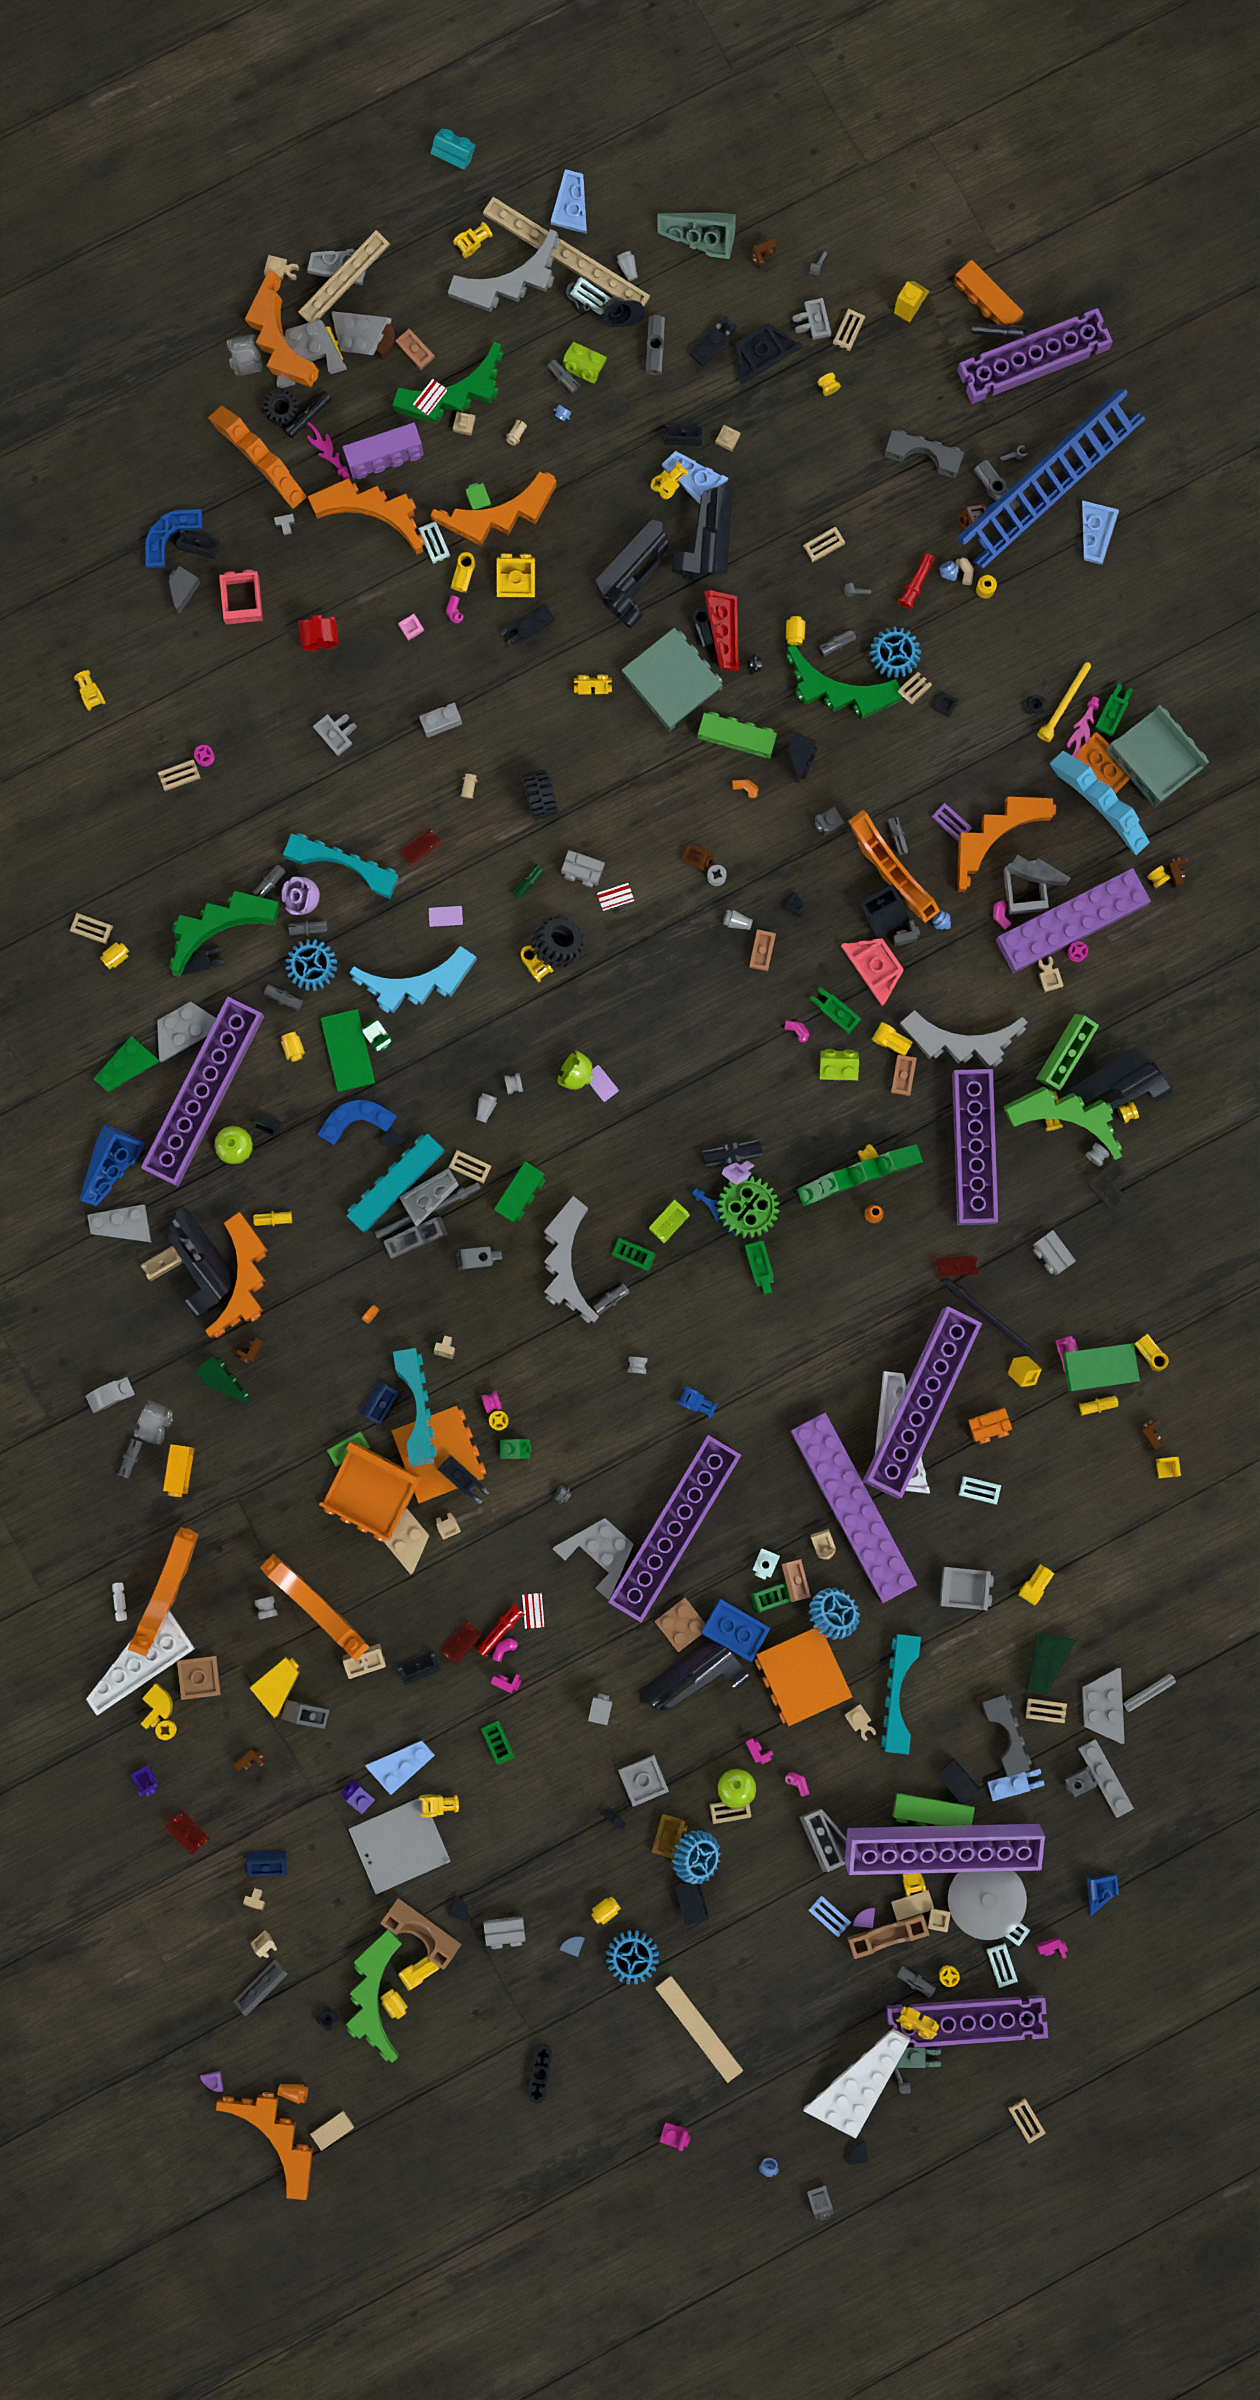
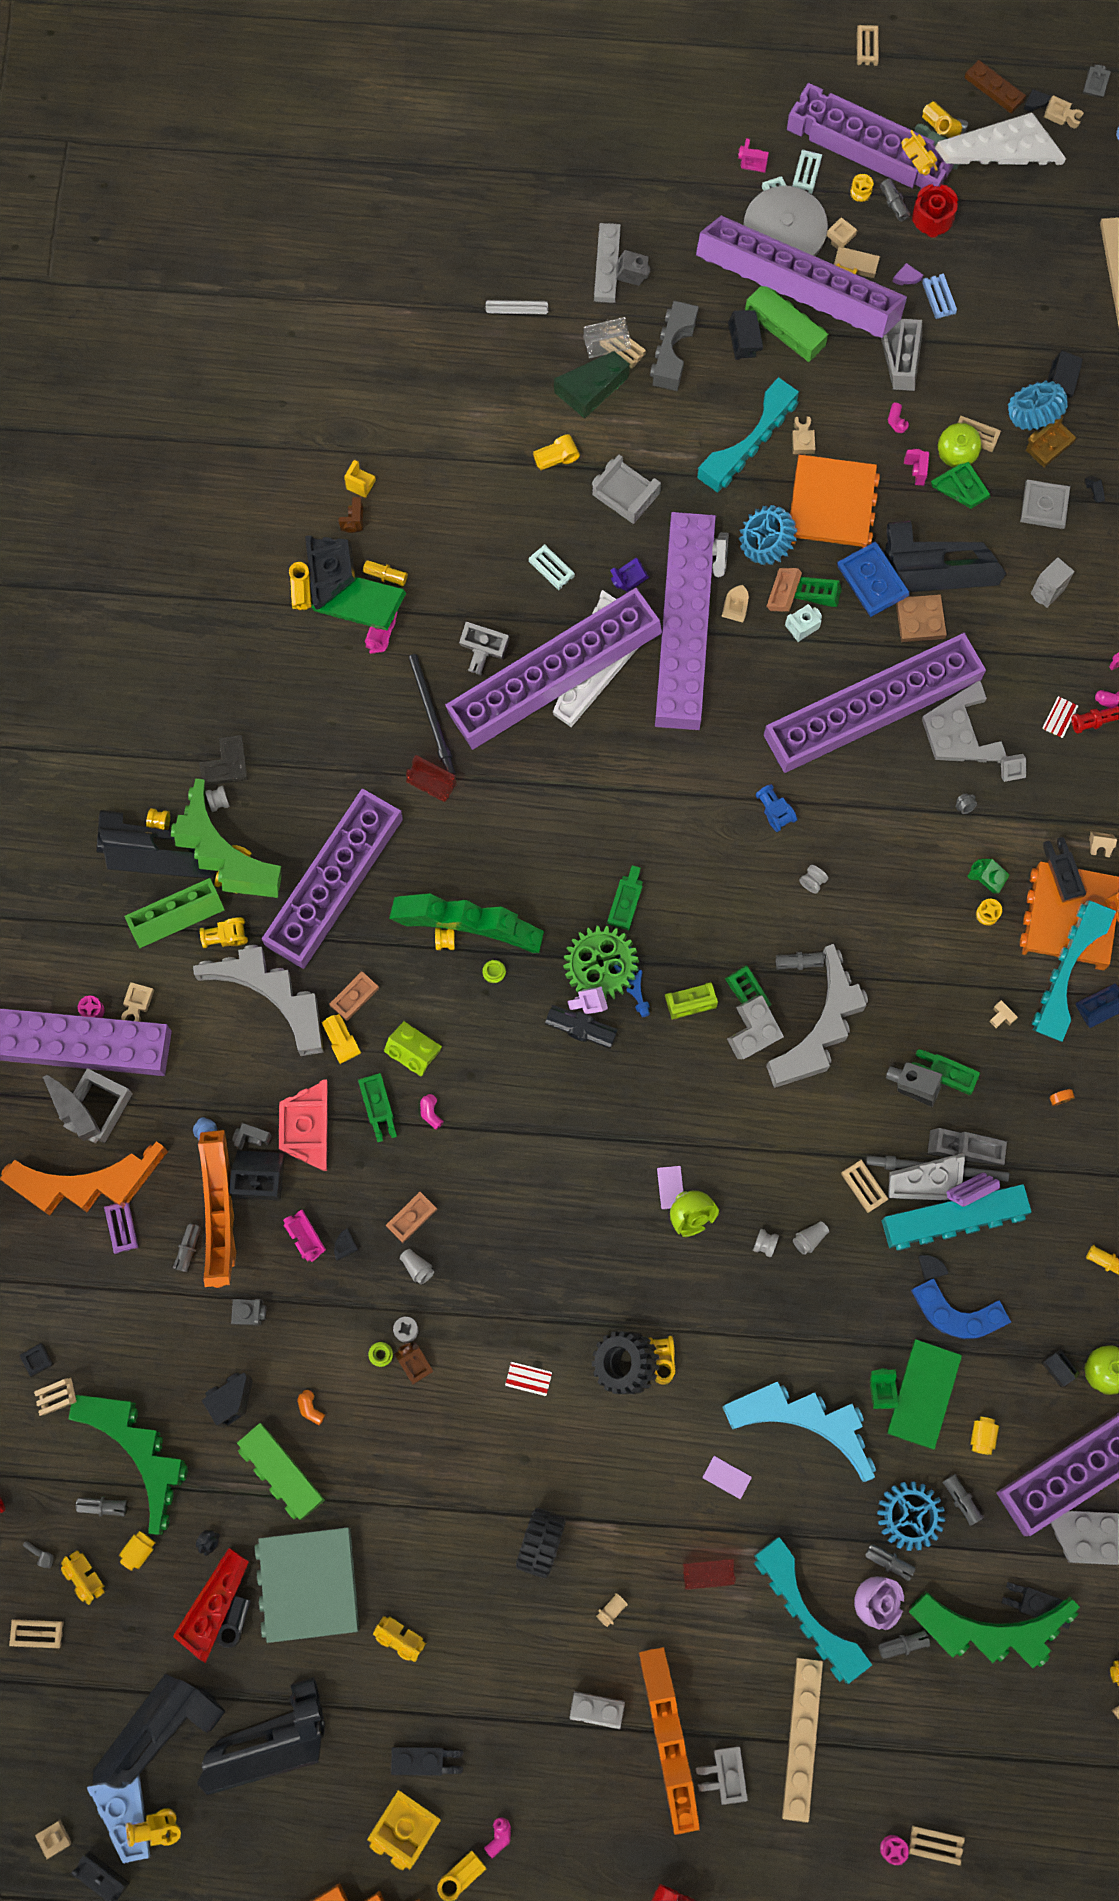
camera: 145 degrees left, 10 degrees down
bright pink tile [398,614,424,641] -> none
dark pink wheel [482,1391,502,1414] -> none
green brick [494,1161,546,1224] -> none
dark green axle [513,864,545,899] -> none
light grey brick [561,850,605,888] -> none
medium nougat arch [847,1914,929,1959] -> none
orange cone [865,1204,884,1223] -> none
dark azure gear [870,627,921,678] -> none
orange brick [967,1407,1012,1444] -> none
light blue hinge [987,1769,1045,1801] -> none
dark pink arm [993,900,1012,929] -> none
yellow panel [1008,1356,1042,1387] -> none
light grey brick [1033,1230,1076,1276] -> none
light grey wing [1082,1668,1125,1744] -> none
blue slope [1087,1875,1119,1917] -> none
none -> yellow hinge [61,1550,105,1605]
none -> yellow connector [200,918,248,948]
none -> dark pink hinge [283,1210,326,1262]
none -> black wing [305,535,355,609]
none -> lime plate [369,1342,393,1367]
none -> light grey brick [459,622,510,675]
none -> lime plate [483,960,506,983]
none -> clear hinge [584,317,631,358]
none -> dark purple bracket [610,558,649,592]
none -> orange arch [639,1647,700,1835]
none -> hinge [712,532,729,578]
none -> light grey brick [727,995,784,1059]
none -> tan plate [782,1658,823,1822]
none -> red brick [912,184,958,238]
none -> green hinge [912,1049,980,1095]
none -> yellow piece [922,102,962,138]
none -> green wing [931,462,990,509]
none -> medium lavender tile [947,1172,1000,1207]
none -> reddish brown plate [964,60,1026,114]
none -> light grey plate [1001,754,1026,782]
none -> tan plate [1044,96,1083,128]

